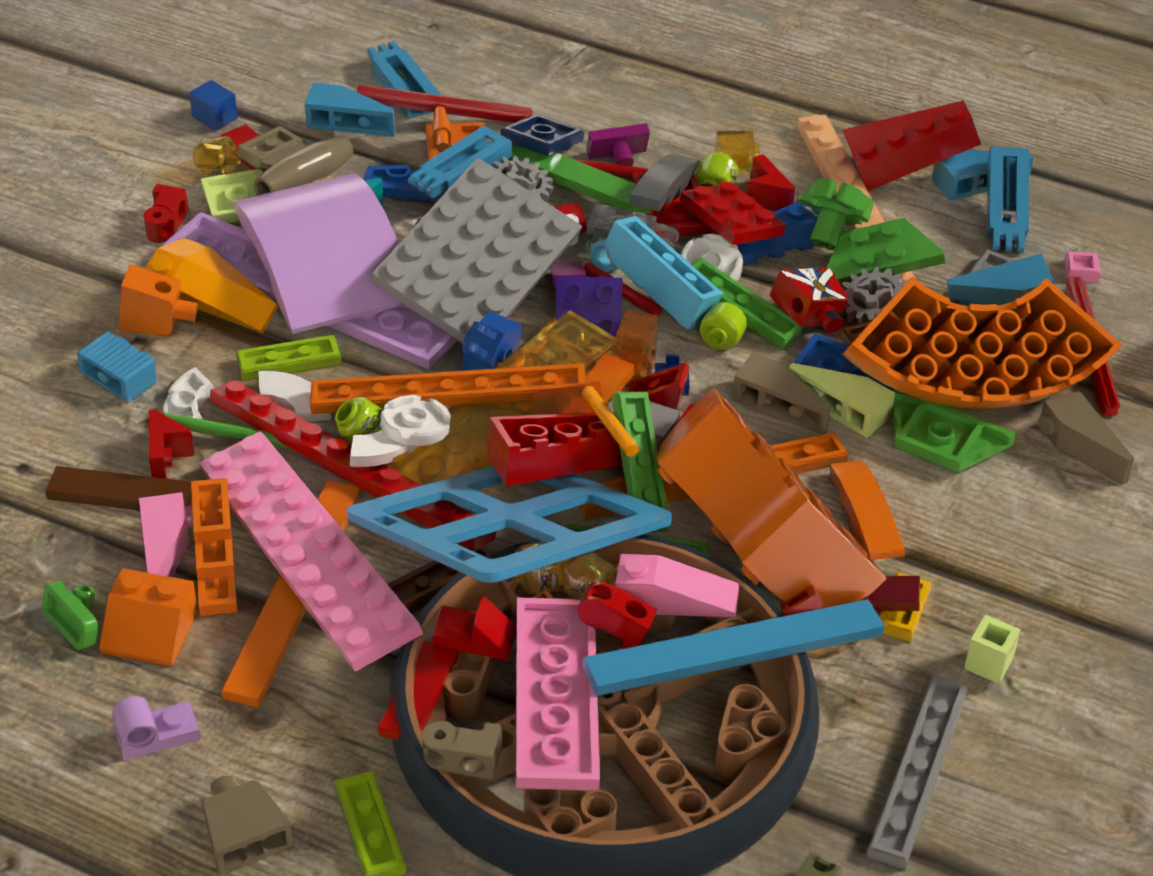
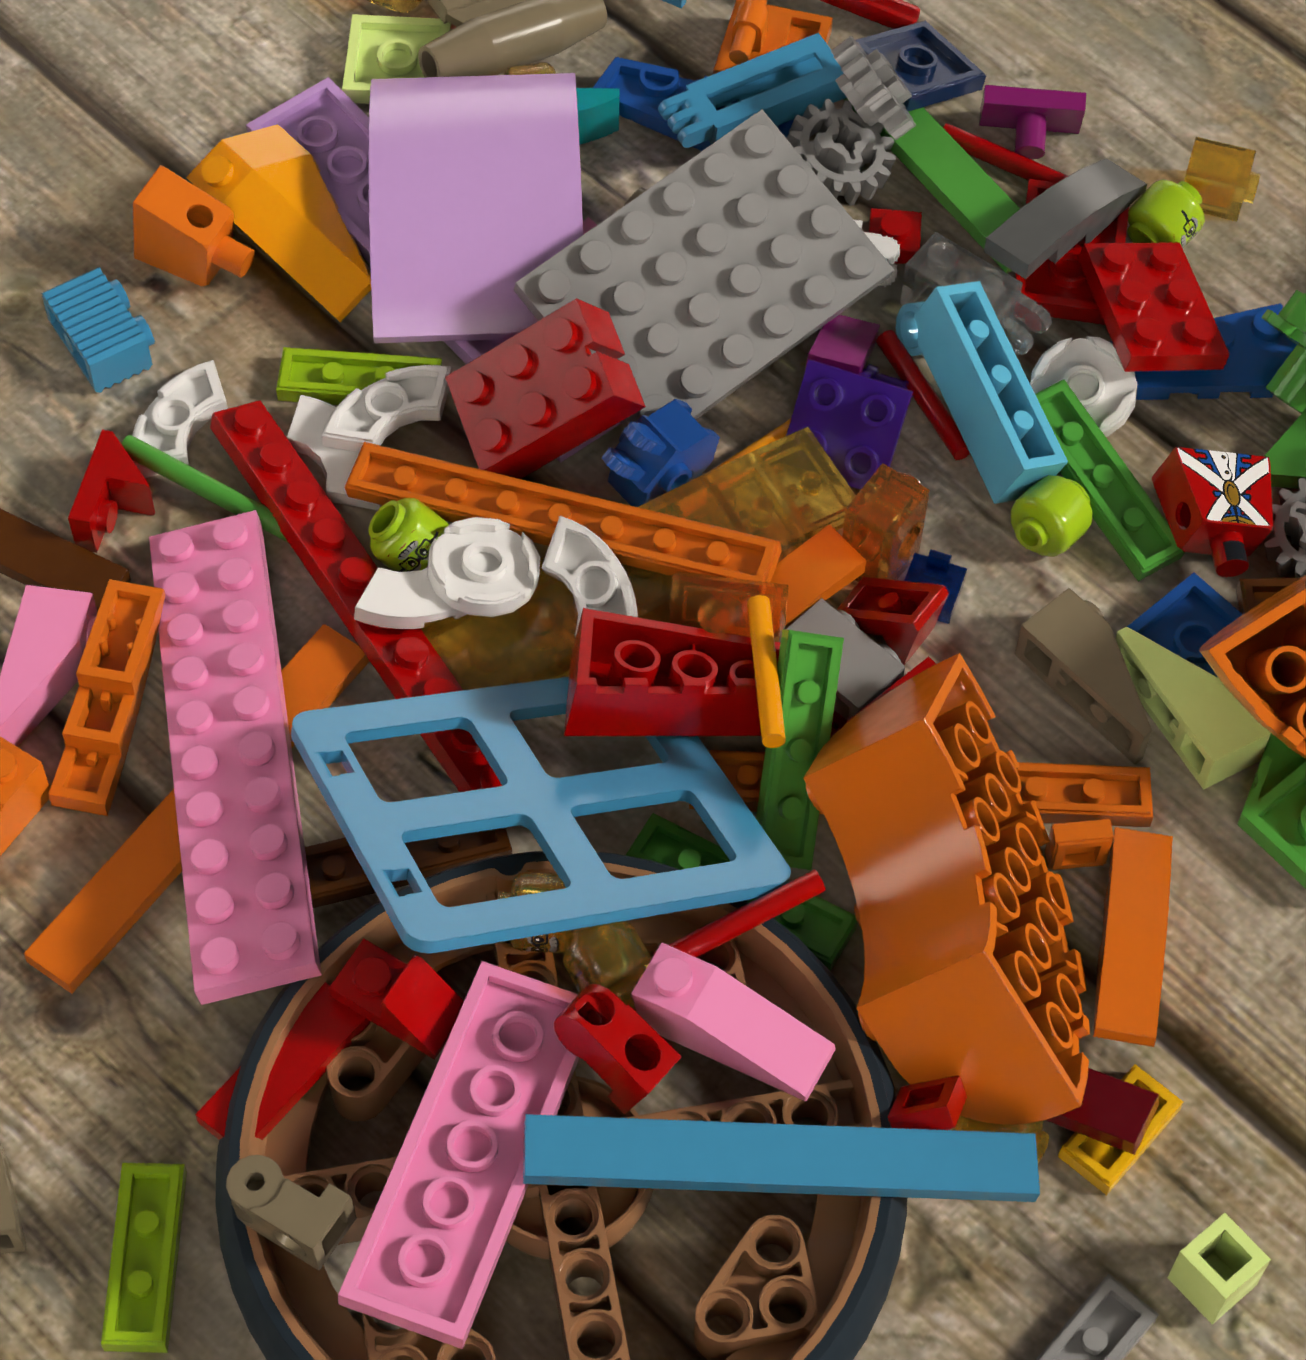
camera: 20 degrees right, 15 degrees up
red leg [143,184,189,243] -> none
red slope [747,154,796,211] -> none
none -> white tile [321,365,452,453]
none -> red piece [445,298,646,479]
none -> white tile [541,516,638,637]
none -> red bar [652,869,826,958]
none -> light grey gear [831,36,916,140]
none -> orange tile [1045,819,1114,870]

